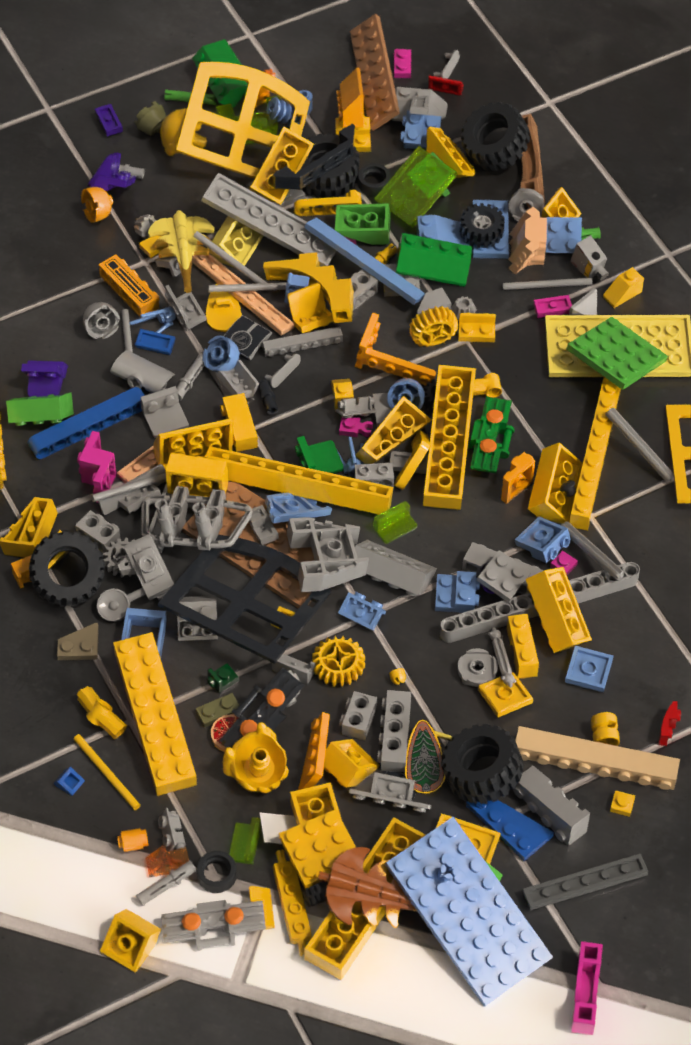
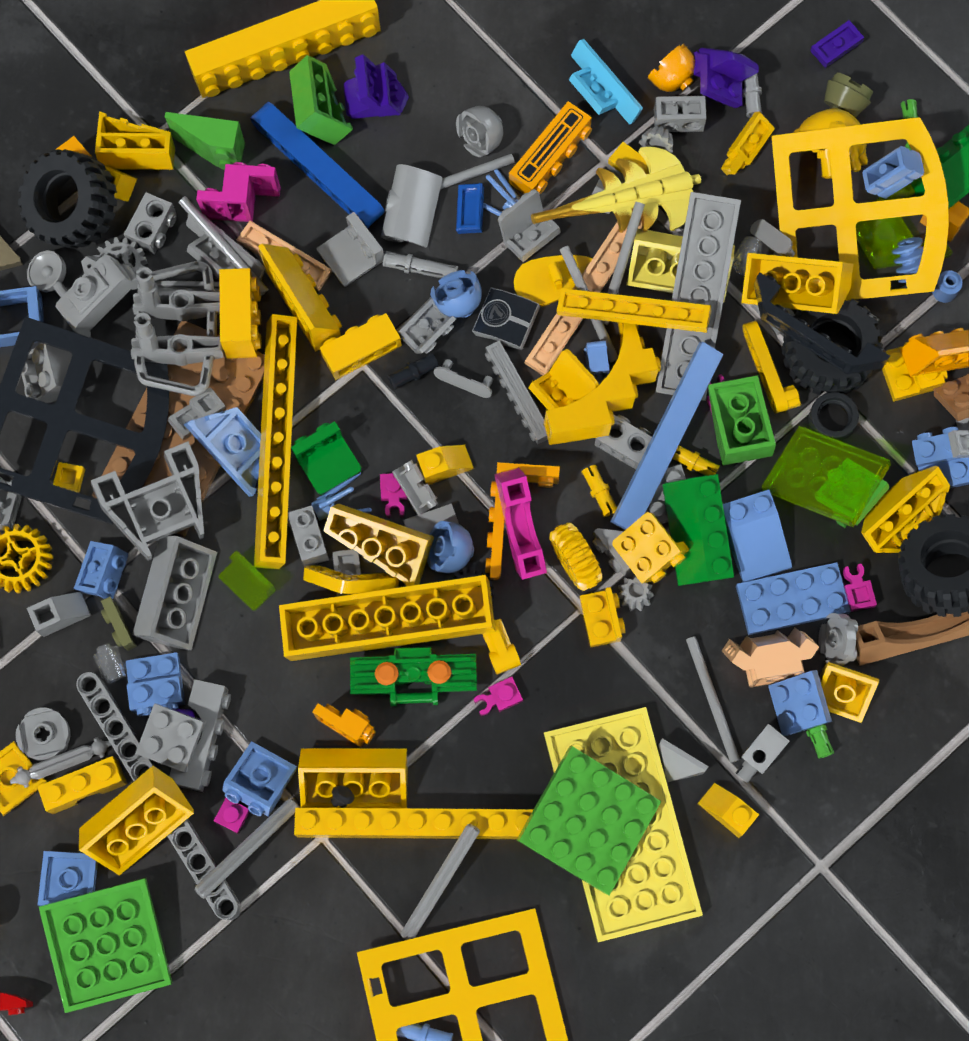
camera: 80 degrees right, 20 degrees up
yellow hinge [389,668,406,685] -> none
black wheel [460,203,505,248] -> none
dark pink plate [533,295,572,318] -> none
none -> light grey slope [27,592,91,637]
none -> bright green plate [39,877,173,1013]
none -> clear brick [93,643,127,684]
none -> olive plate [101,597,137,651]
none -> bright green slope [165,112,245,170]
none -> dark pink plate [474,677,523,716]
none -> dark pink arch [494,468,547,580]
none -> yellow plate [557,288,711,333]
none -> medium azure bracket [569,39,643,124]
none -> yellow pin [581,465,617,517]
none -> yellow bracket [612,512,690,584]
none -> light grey brick [654,96,706,132]
none -> yellow hinge [721,111,775,175]
none -> light grey piece [750,219,795,257]
none -> dark pink plate [843,564,877,612]
none -> medium blue brick [862,146,925,199]

